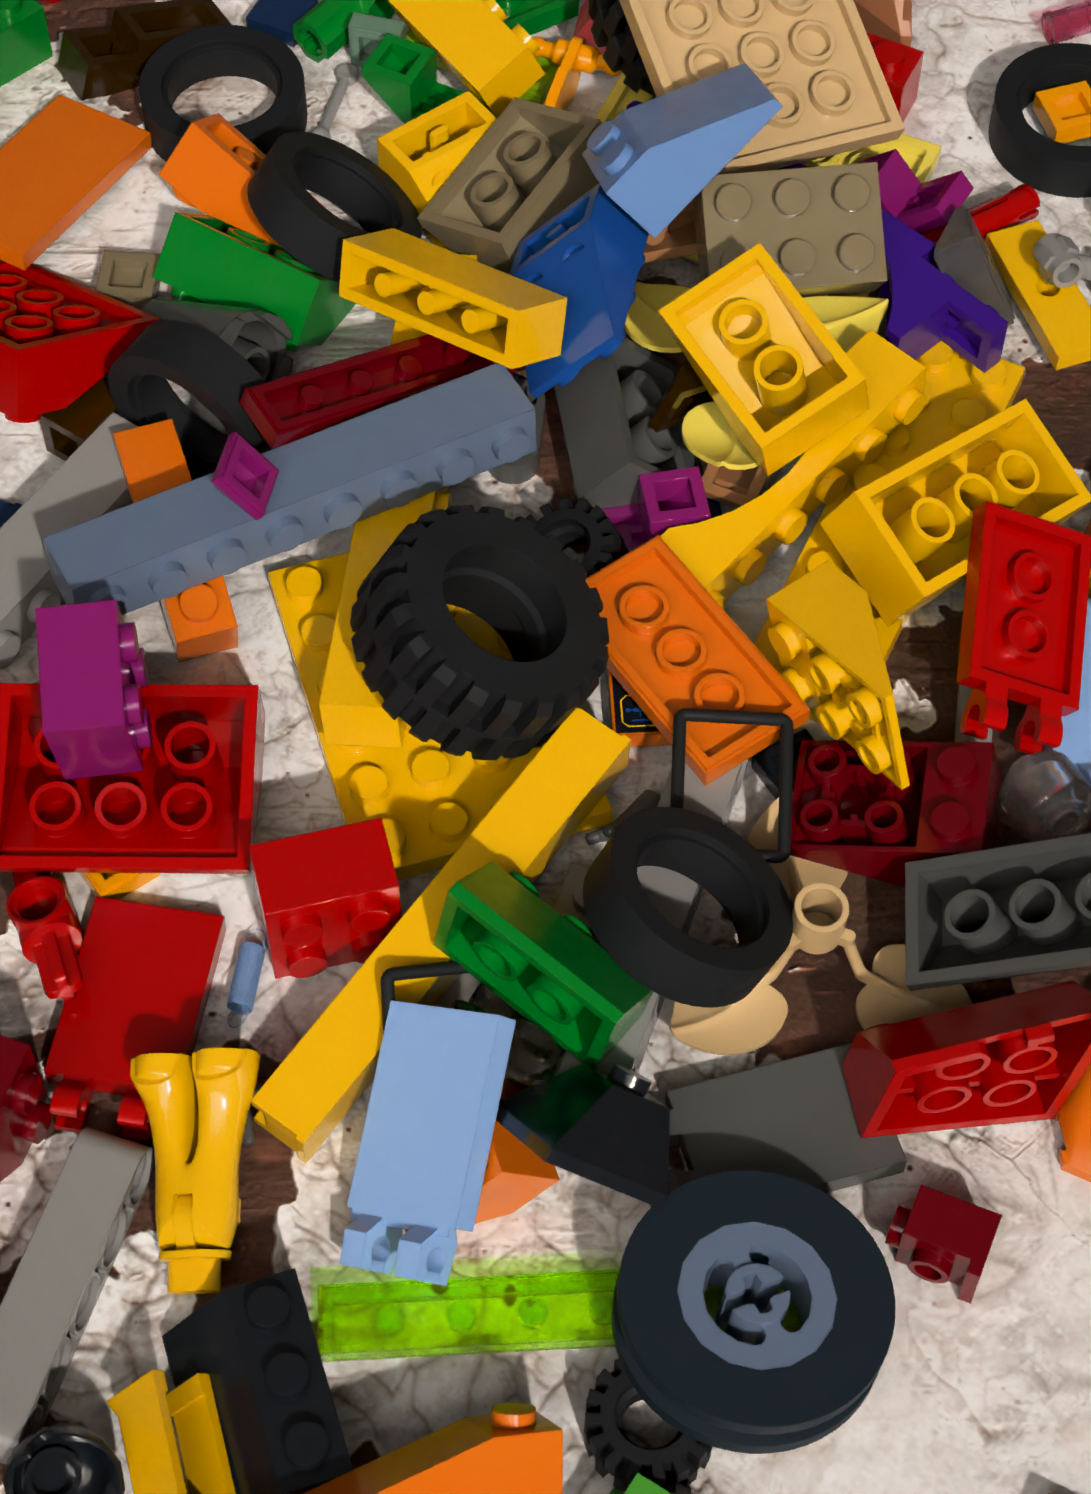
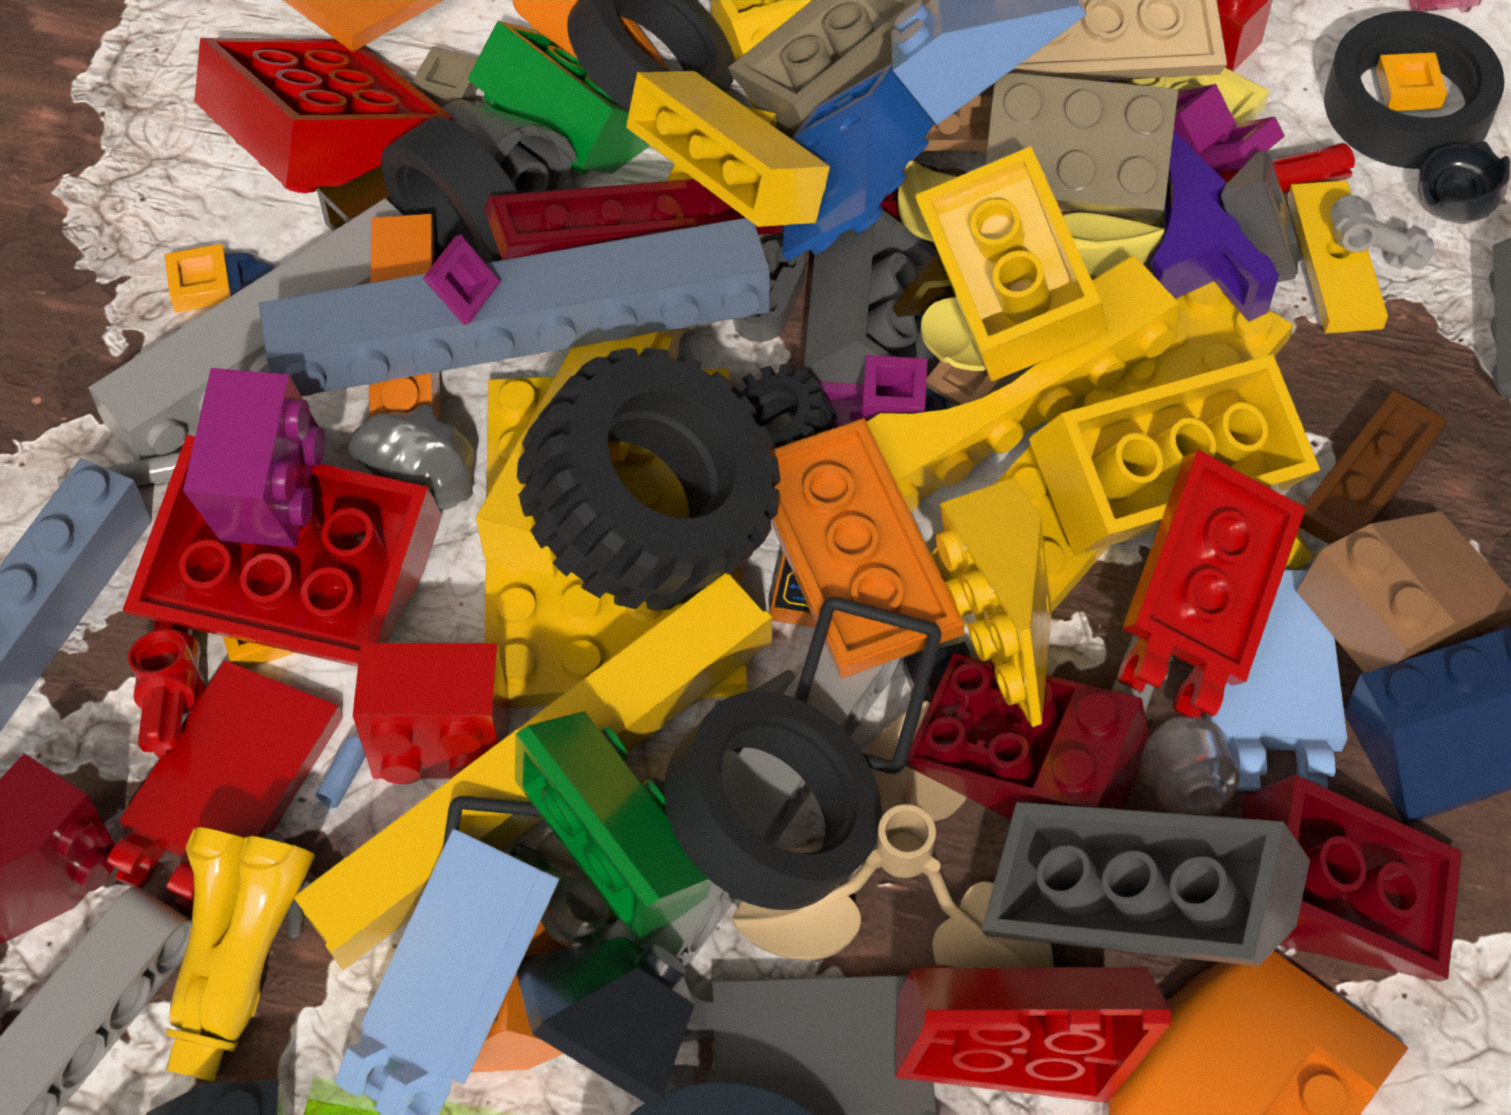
camera: 15 degrees right, 0 degrees up
none -> dark grey hair [348,404,476,510]

